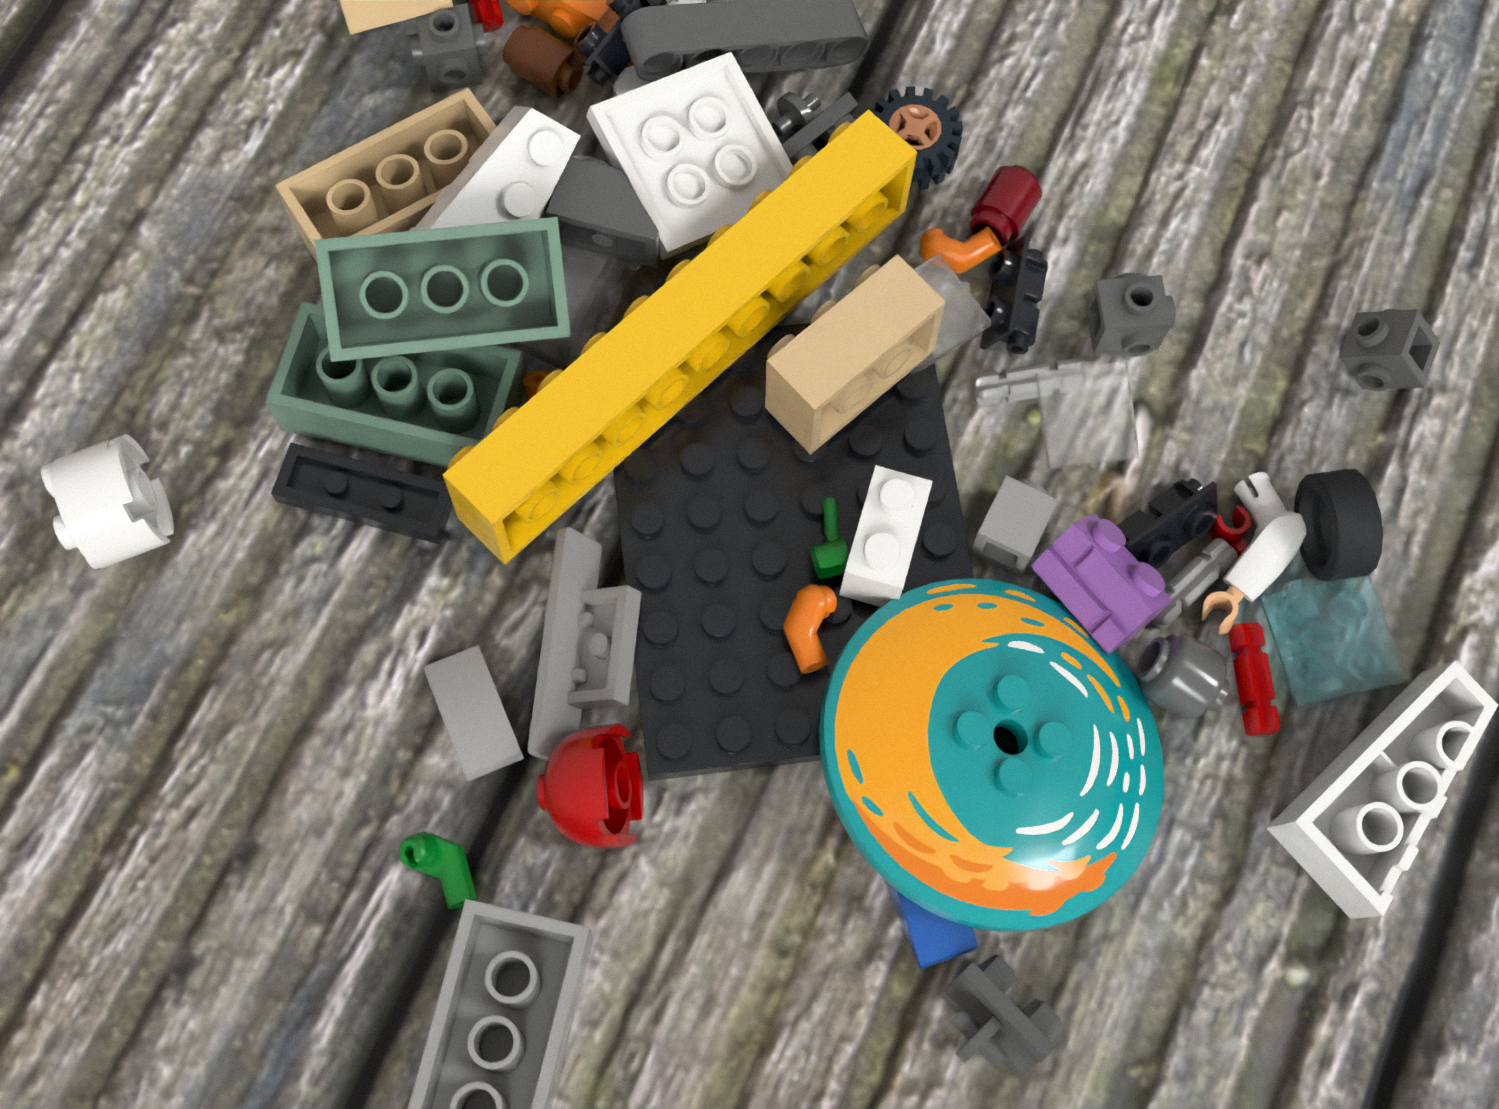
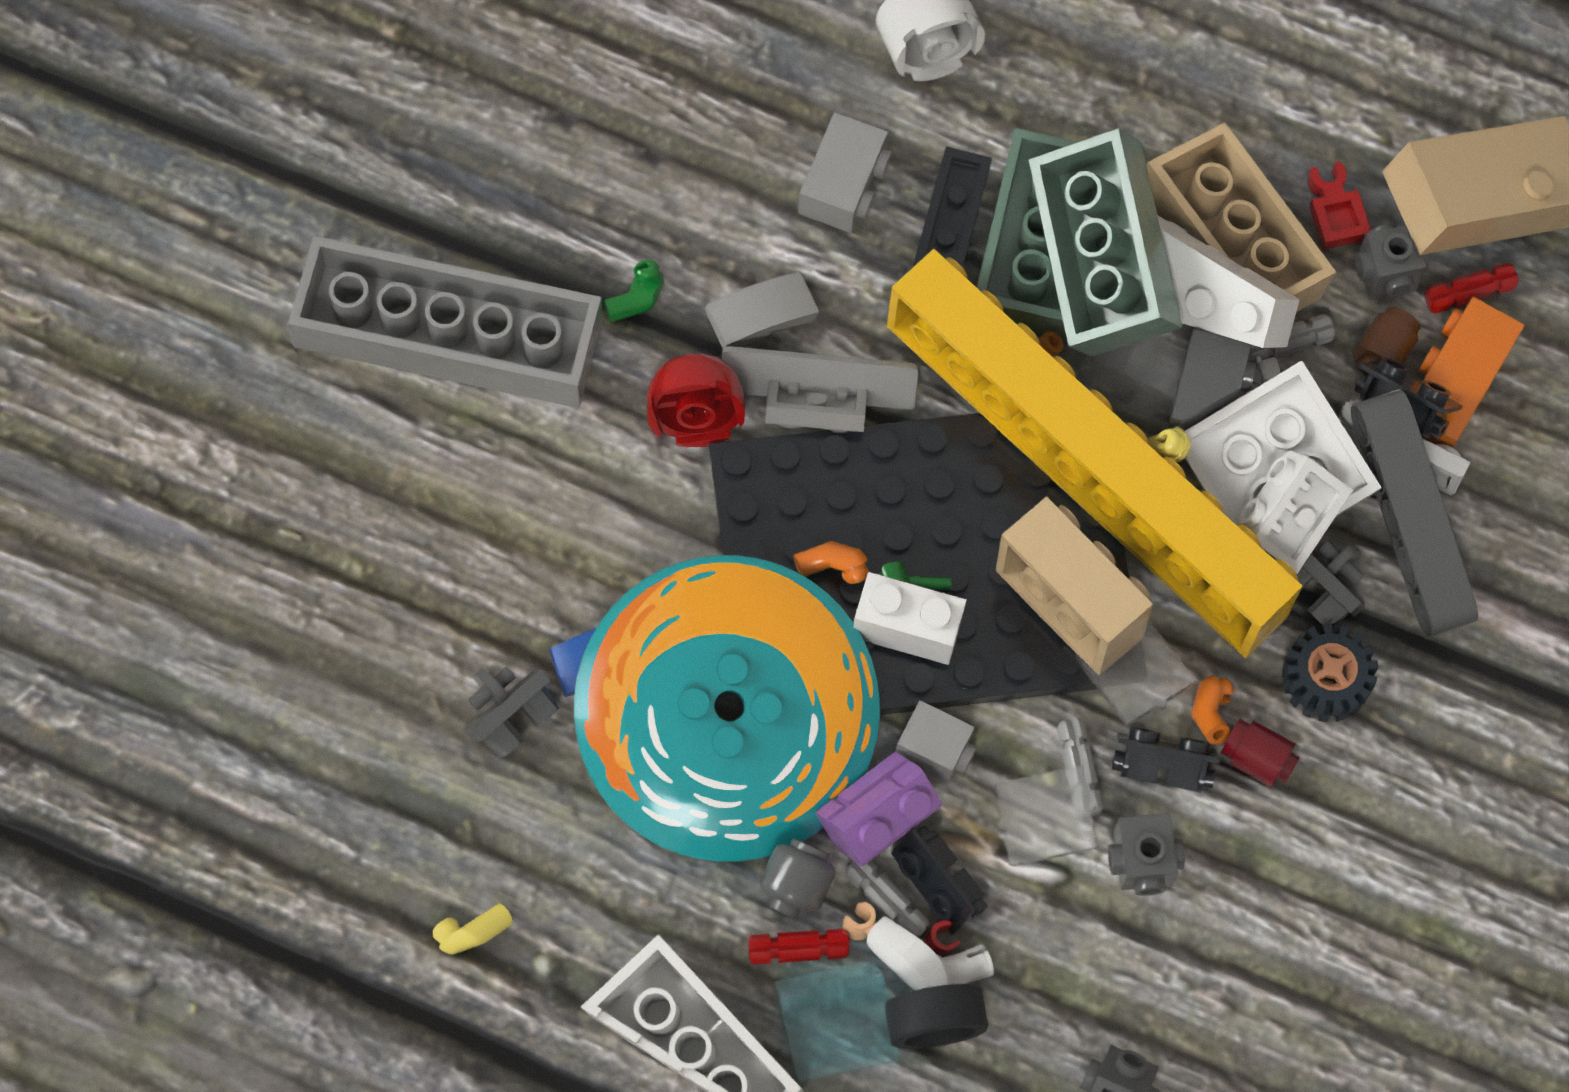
camera: 90 degrees right, 0 degrees up
none -> light yellow arm [433,903,513,955]
none -> light grey brick [798,112,892,233]
none -> light yellow arm [1148,426,1192,463]
none -> white bracket [1237,451,1353,574]
none -> red plate [1307,162,1371,250]

